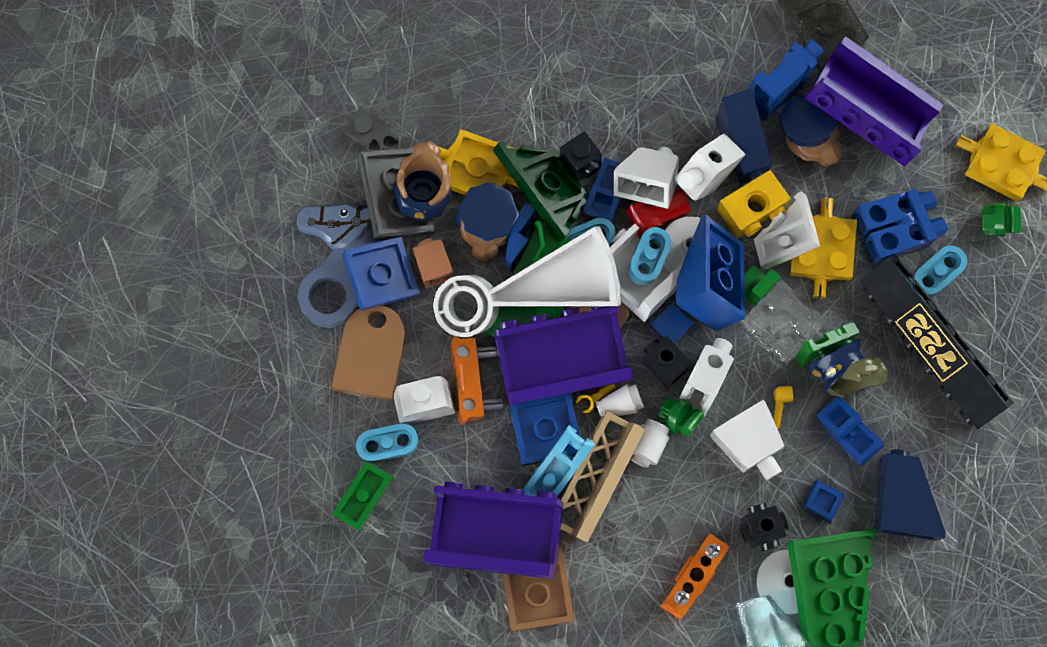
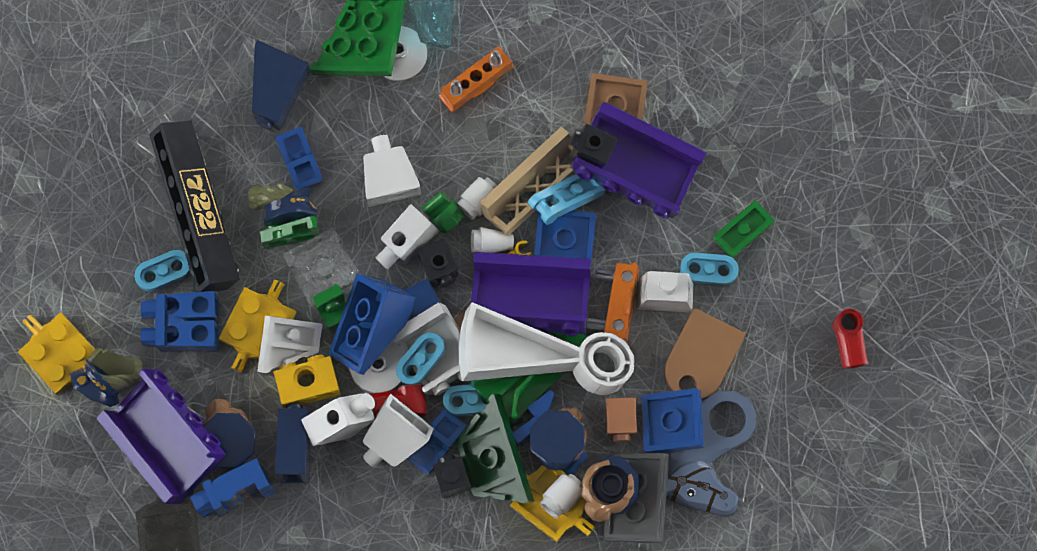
camera: 165 degrees left, 0 degrees up
black brick [739,503,789,552] -> none
yellow hand [773,386,793,429] -> none
blue tile [801,480,845,523] -> none
green piece [982,202,1022,237] -> none
none -> piece [70,348,143,407]
none -> white brick [540,474,582,519]
none -> black brick [569,123,618,169]
none -> red piece [832,308,868,369]

